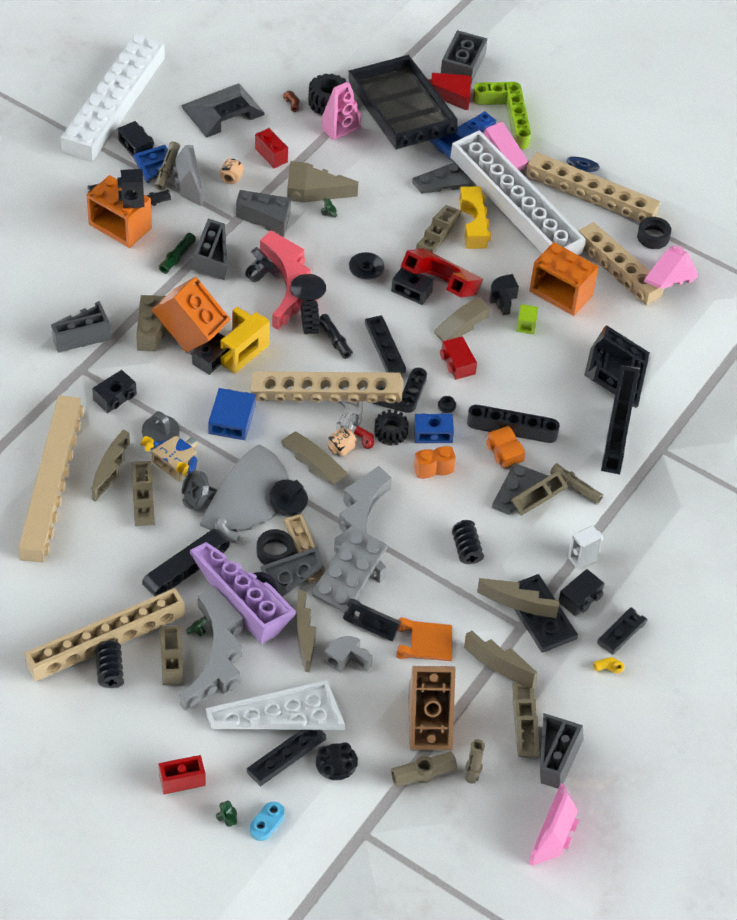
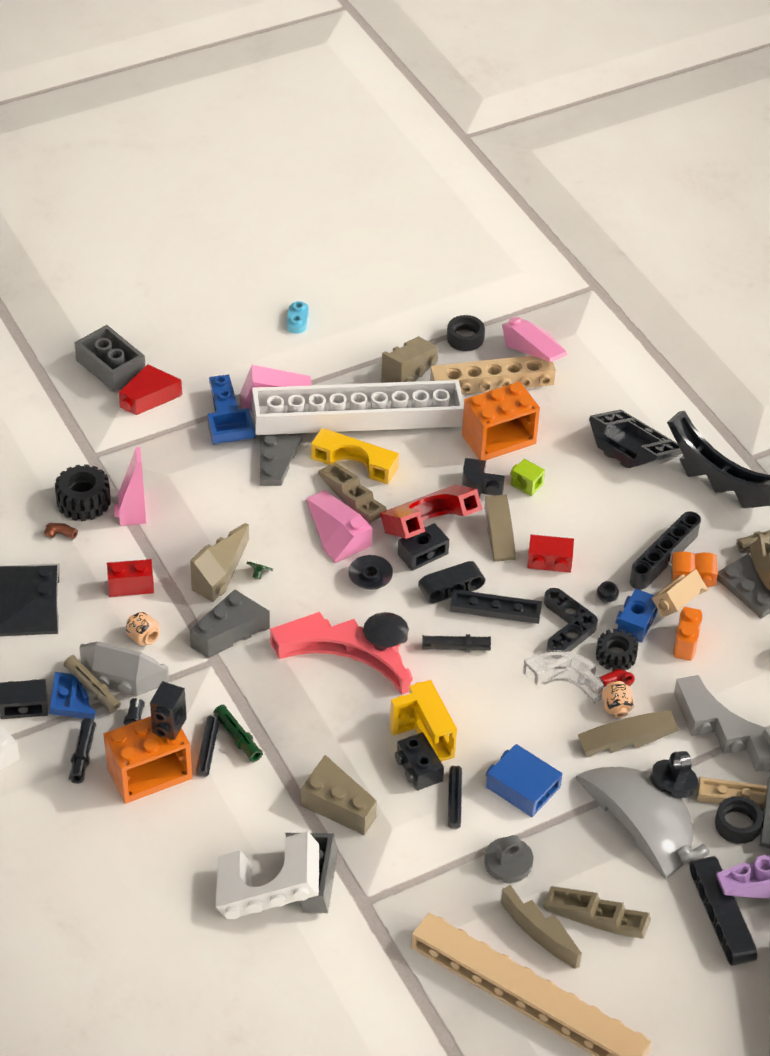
camera: 60 degrees left, 5 degrees down
black brick [92,369,137,413] -> none
torso [140,436,198,482] -> none
orange container [152,277,231,353] -> none
dark grey tile [181,470,217,510] -> none
dark grey wedge [191,218,228,280] -> none
black tile [245,247,280,282] -> none
tan brick [250,371,404,403] -> none
black tyre [301,301,320,334] -> none
window [348,55,458,150] -> none
lime beam [473,82,531,150] -> none
tan brick [526,152,661,222] -> none
dark blue dish [566,156,600,172] -> none
none -> black axle [196,715,219,777]
none -> white arch [216,831,319,920]
none -> medium azure plate [287,301,309,334]
none -> bright pink wedge [306,490,372,563]
none -> dark tan wedge [381,336,438,383]
none -> black beam [418,561,486,604]
none -> black axle [448,765,462,829]
none -> tan window [652,569,708,617]

